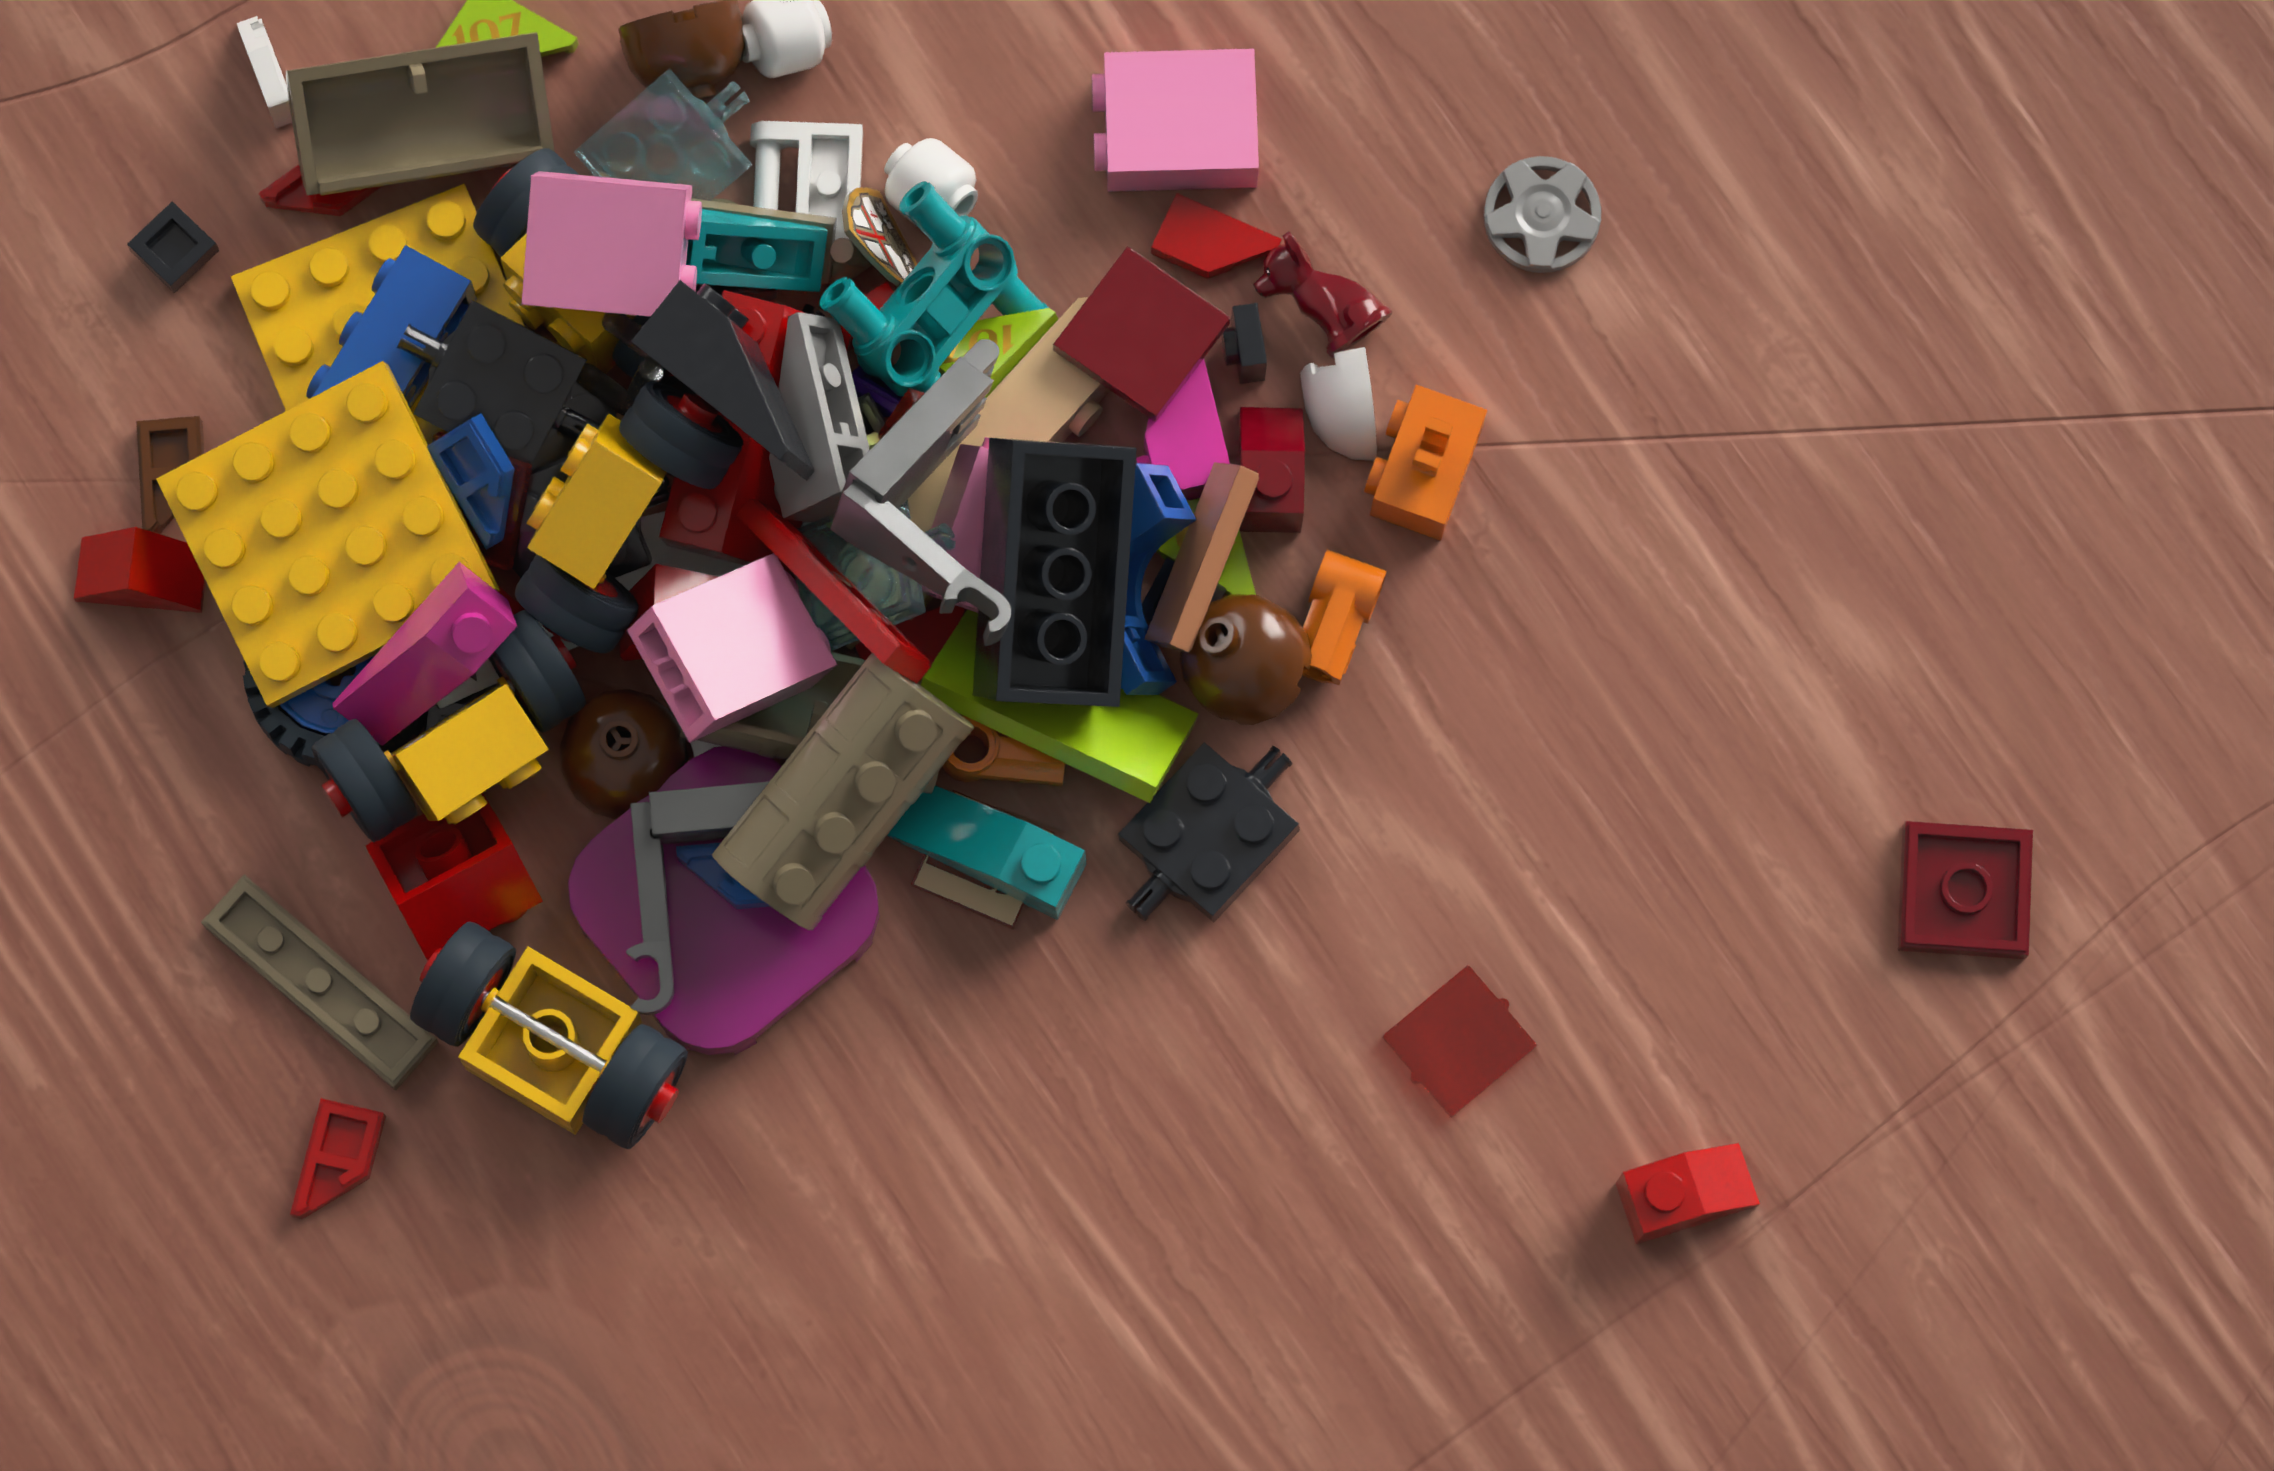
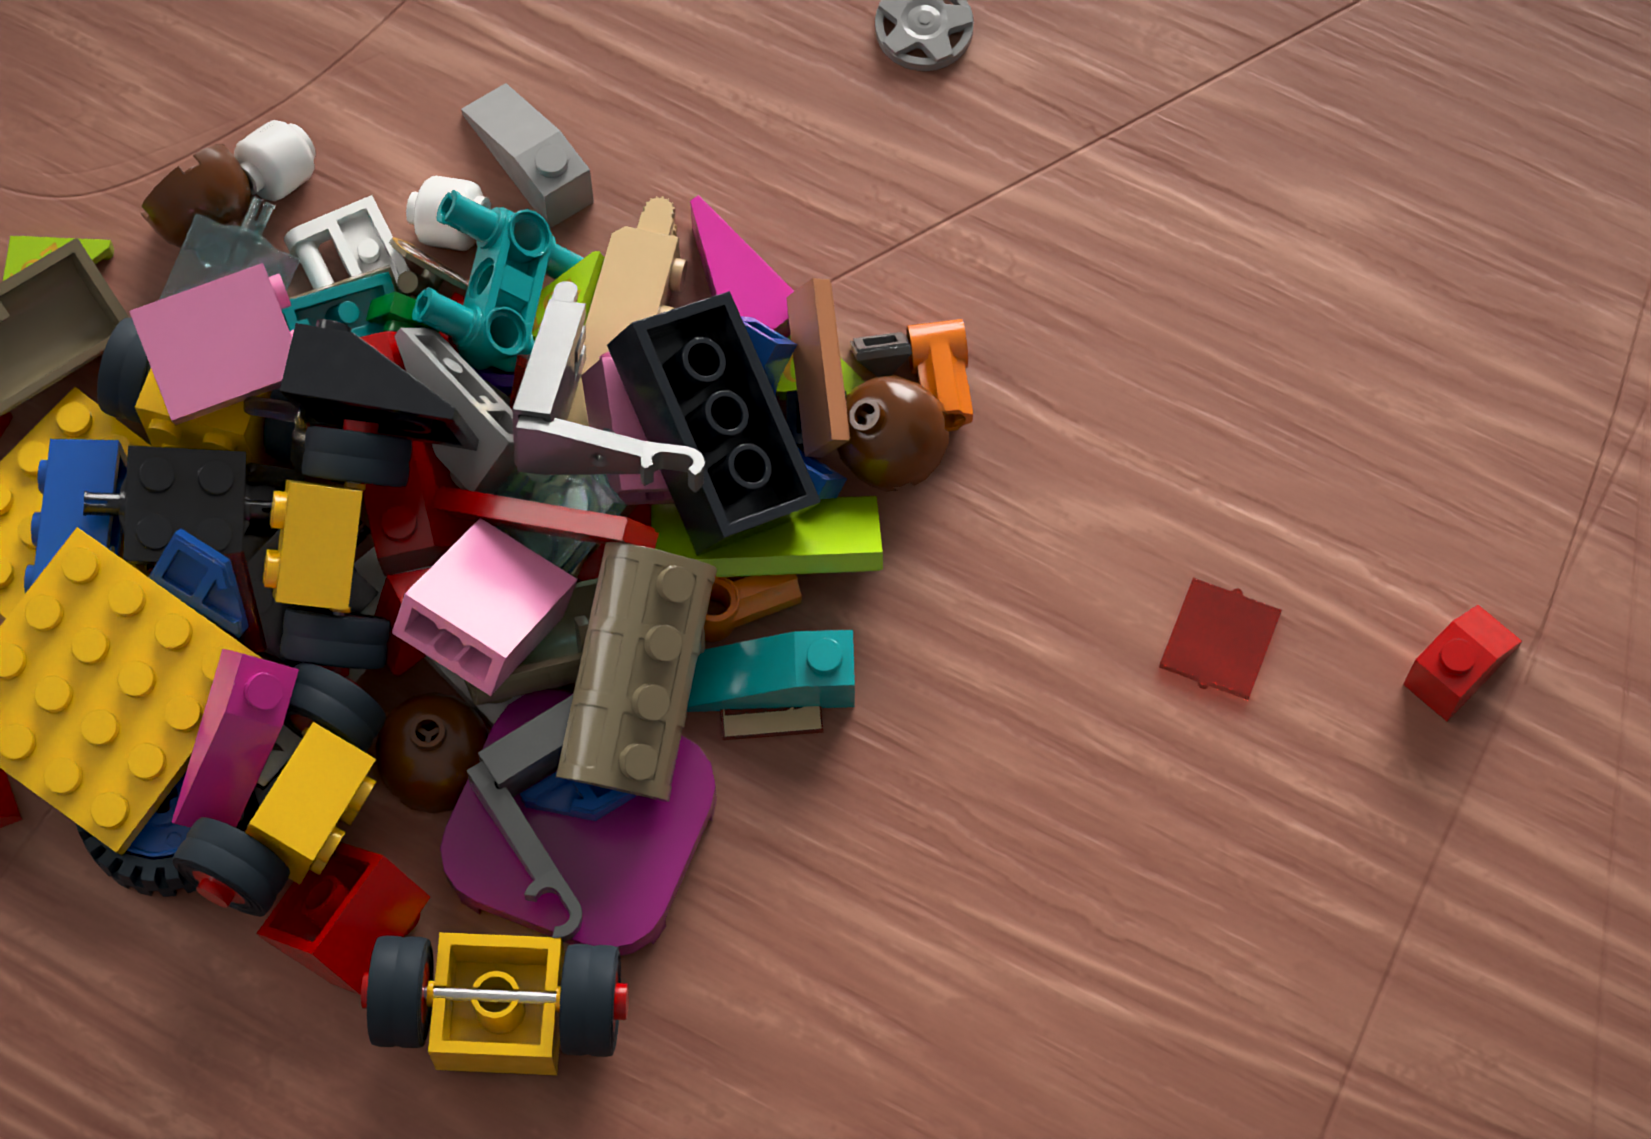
camera: 25 degrees left, 10 degrees down
dark tan tile [201,875,439,1091] -> none
dark red tile [1053,246,1230,422] -> none
bright pink brick [1092,49,1259,192] -> none
black plate [1118,742,1300,923] -> none
red tile [1150,193,1282,279] -> none
black plate [1221,303,1267,384] -> none
dark red slope [1239,407,1305,533] -> none
dark red animal [1253,231,1393,358] -> none
white brick [1300,347,1377,461] -> none
orange brick [1364,384,1487,541] -> none
dark red tile [1898,821,2033,959] -> none
none -> green plate [365,291,439,333]
none -> light grey slope [461,83,594,228]
none -> dark grey slope [850,332,912,377]

